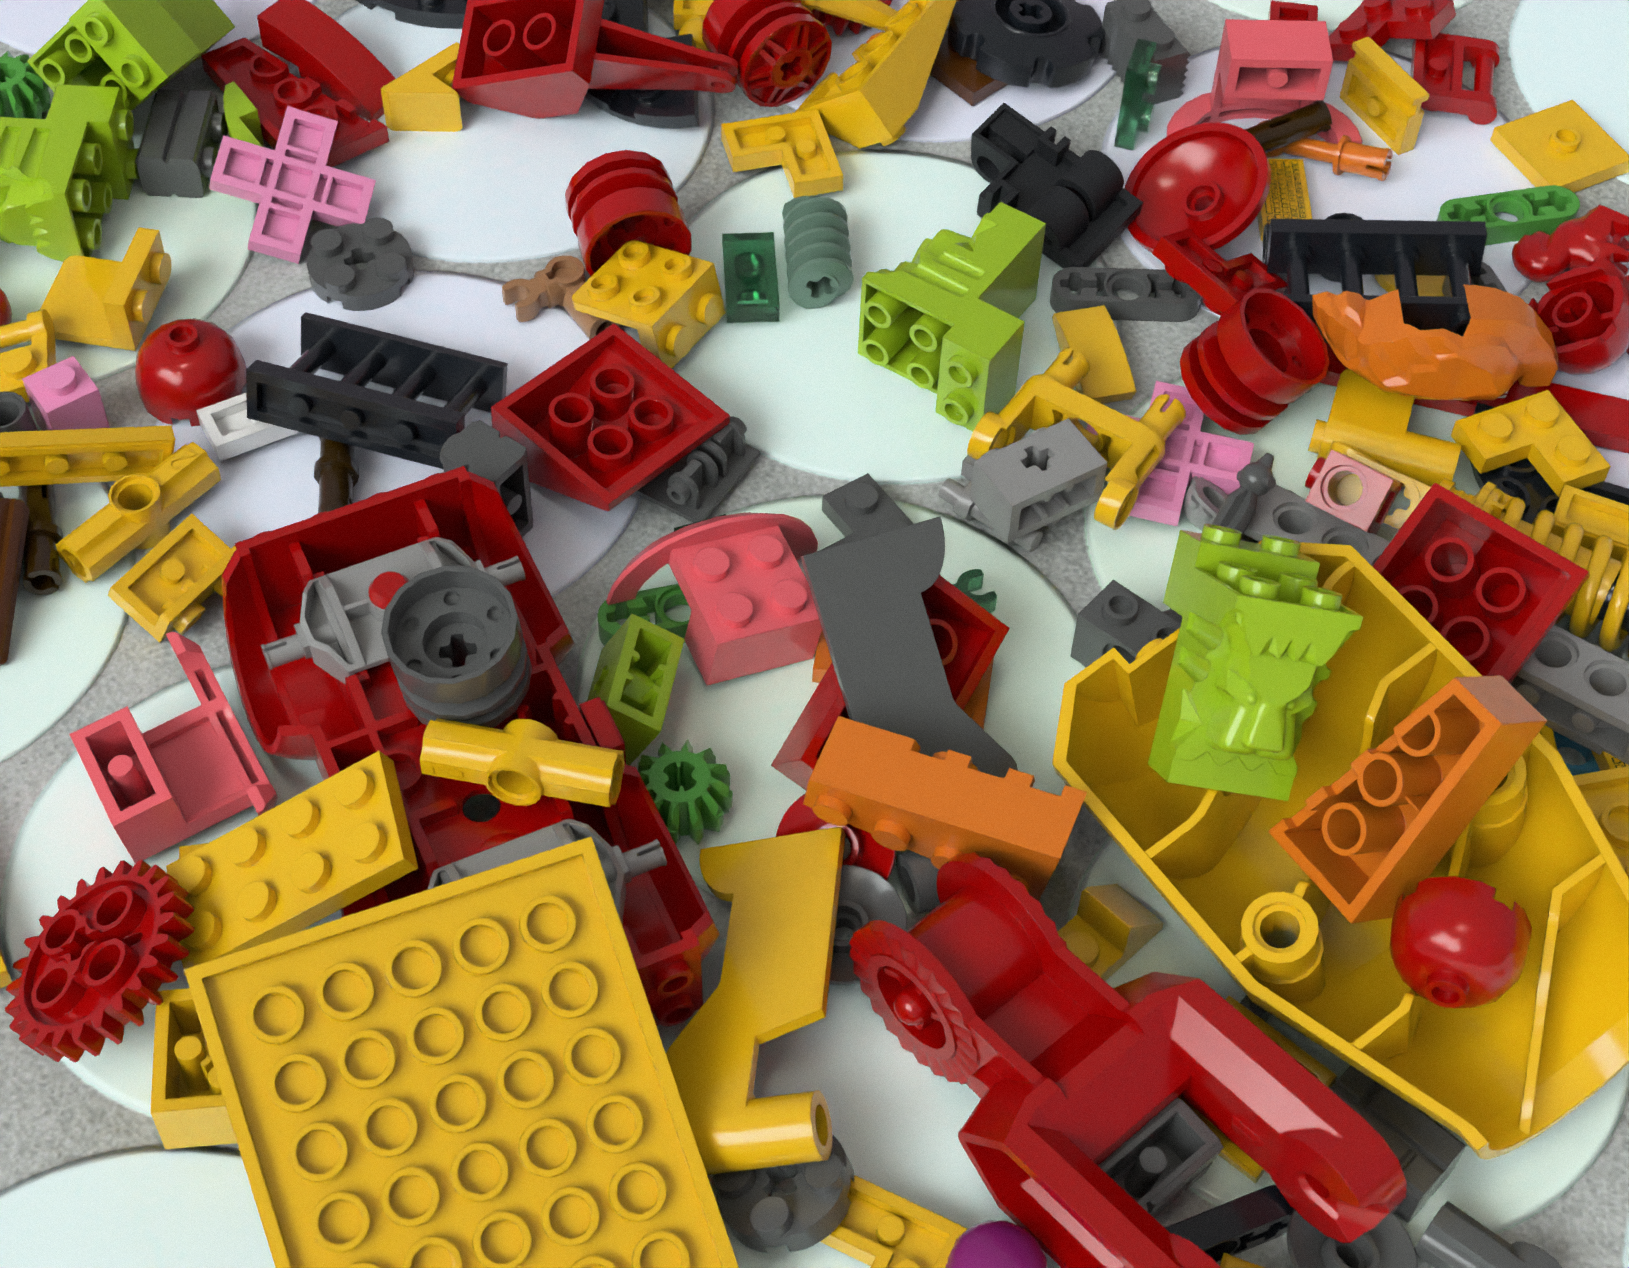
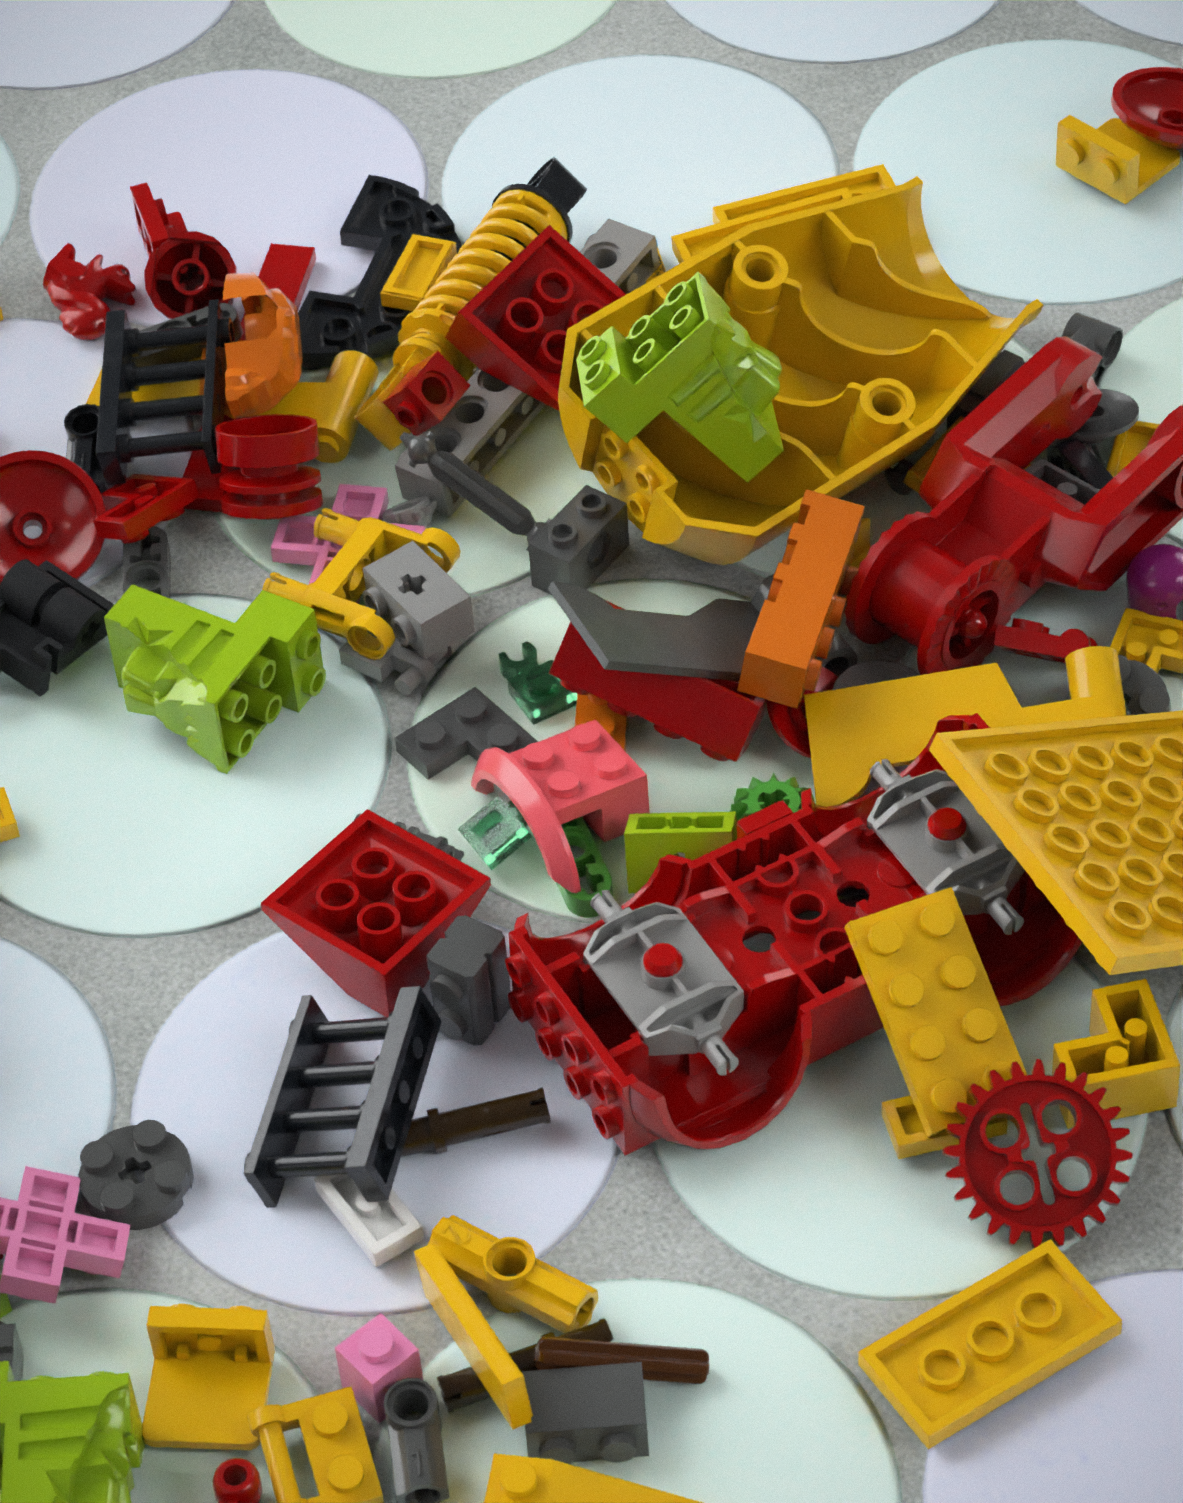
camera: 90 degrees left, 5 degrees down
coral piece [69,631,278,864] -> none
yellow bracket [107,513,240,643] -> none
red cylinder [135,318,247,426] -> none
dark grey wheel [381,565,532,728] -> none
yellow piece [419,718,625,807] -> none
medium nougat bar [502,255,621,340] -> none
red wheel [565,150,692,276] -> none
yellow bracket [572,240,726,369] -> none
clear green plate [722,232,780,323] -> none
sand green piece [782,196,854,309] -> none
yellow slope [1052,305,1137,404] -> none
orange wedge [1268,675,1547,924] -> none
red cylinder [1389,876,1532,1008] -> none
bright green beam [1436,185,1580,246] -> none
yellow plate [1450,390,1611,497] -> none
none -> red plate [994,618,1099,664]

